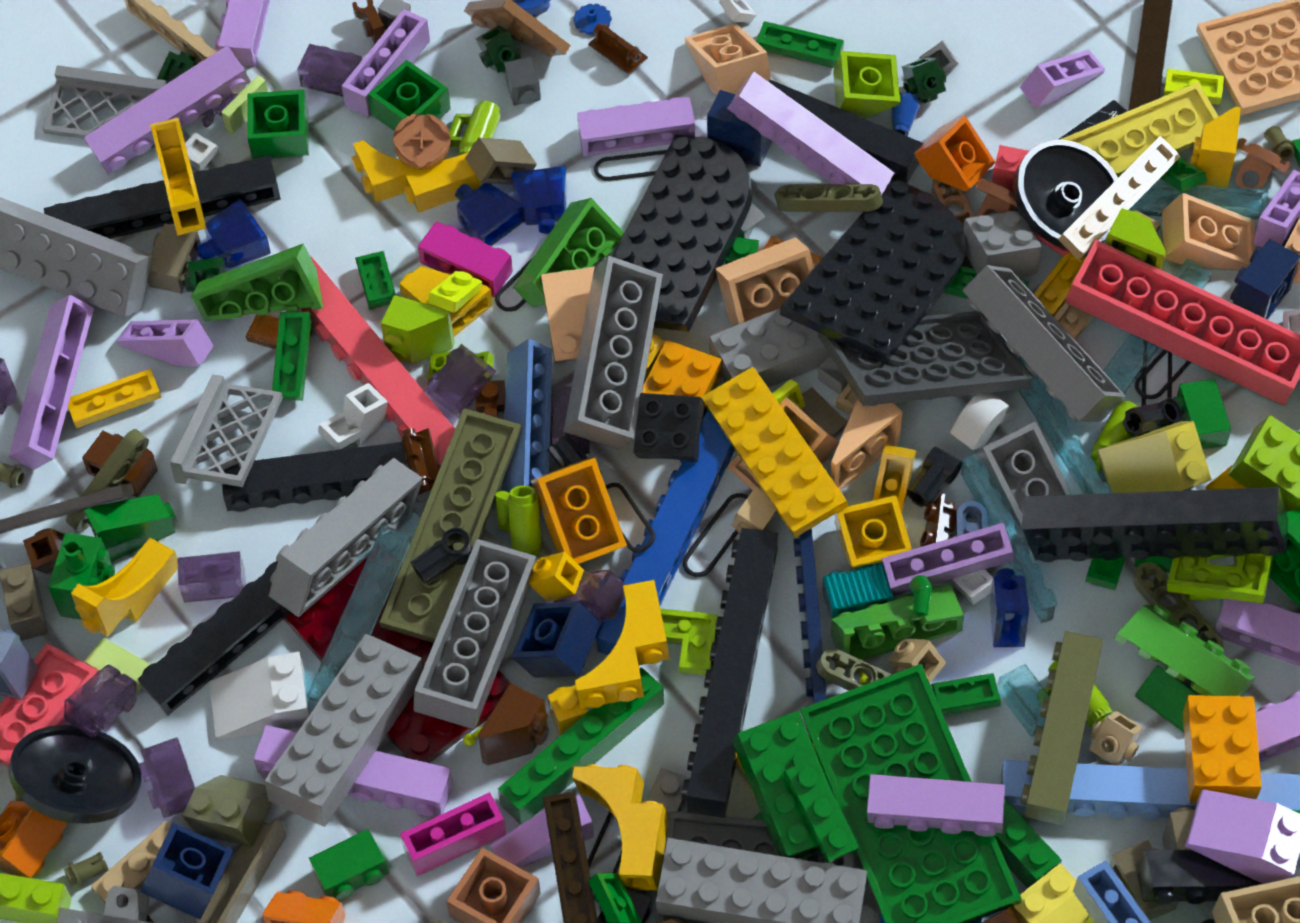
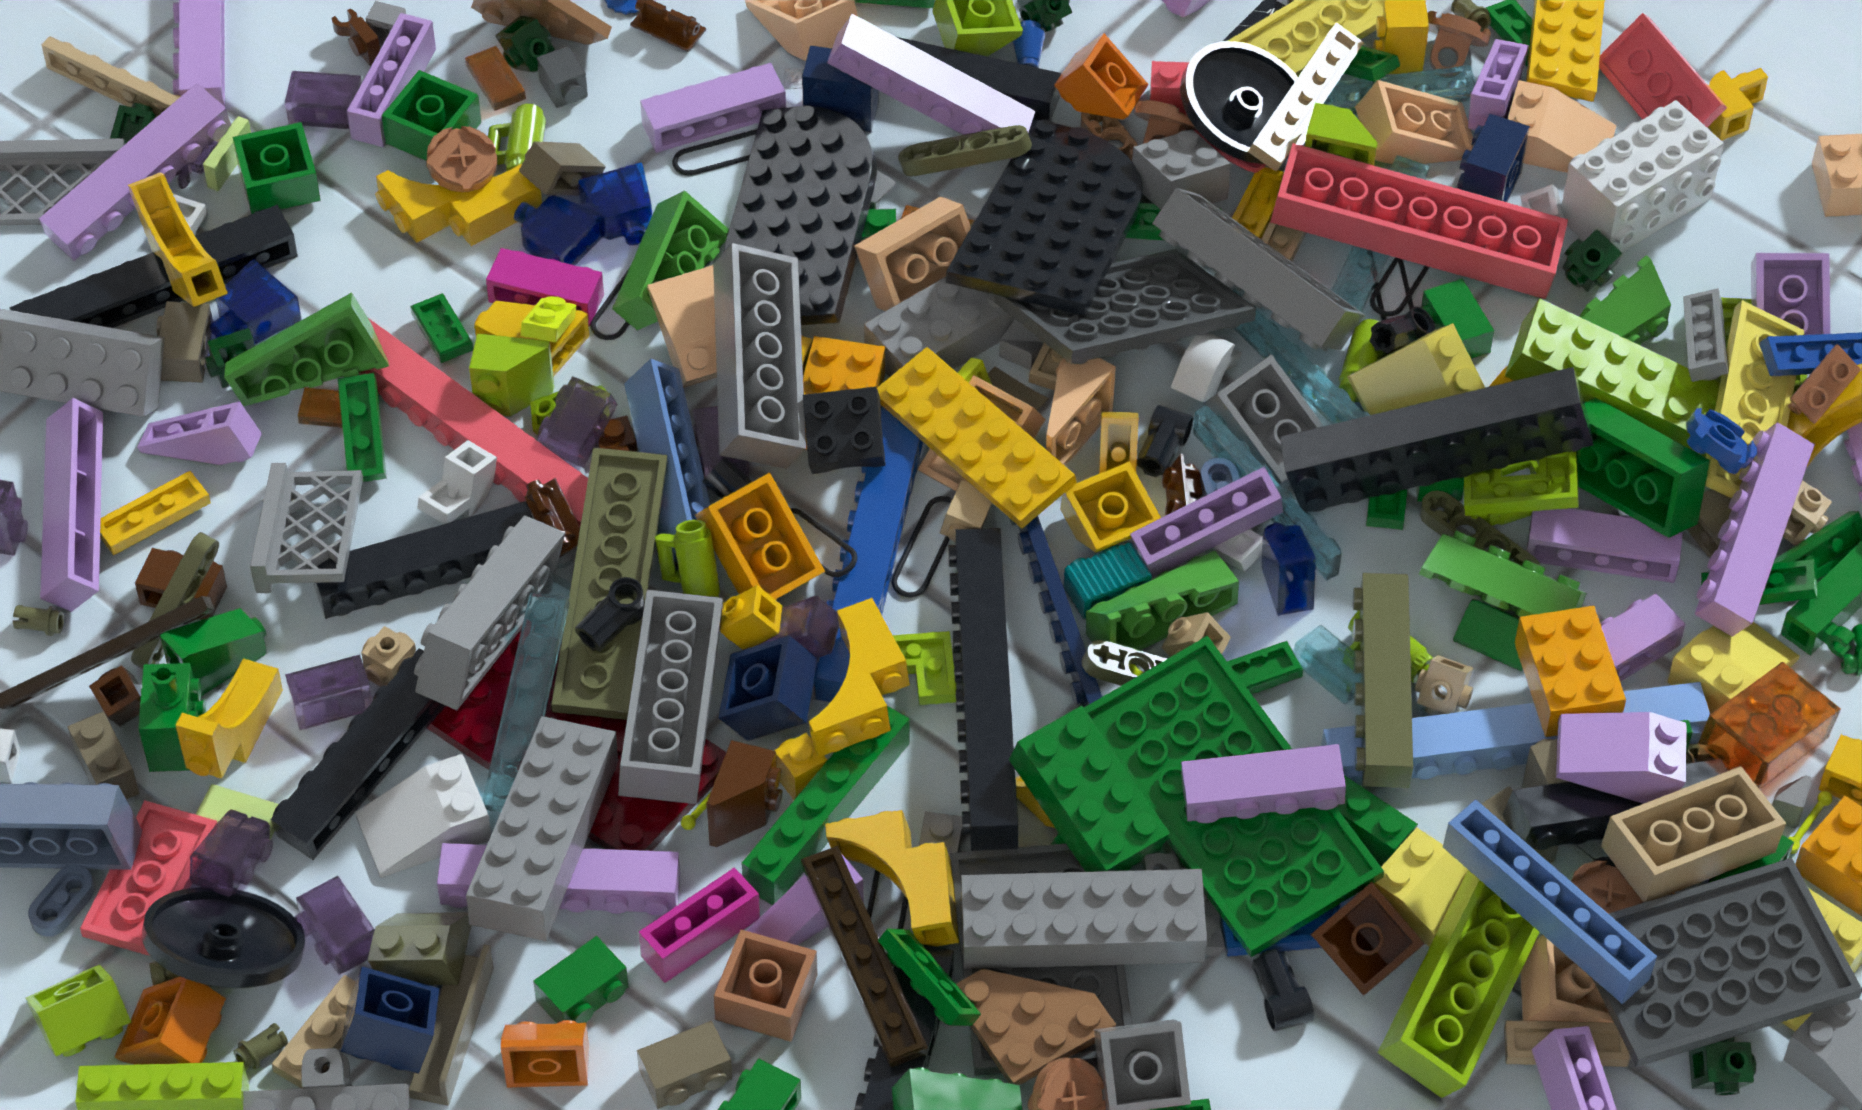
camera: 15 degrees left, 5 degrees down
green plate [783,757,860,864] -> none
green arm [909,575,932,616] -> none
none -> tan brick [361,626,416,687]
none -> clear orange tile [465,46,526,111]

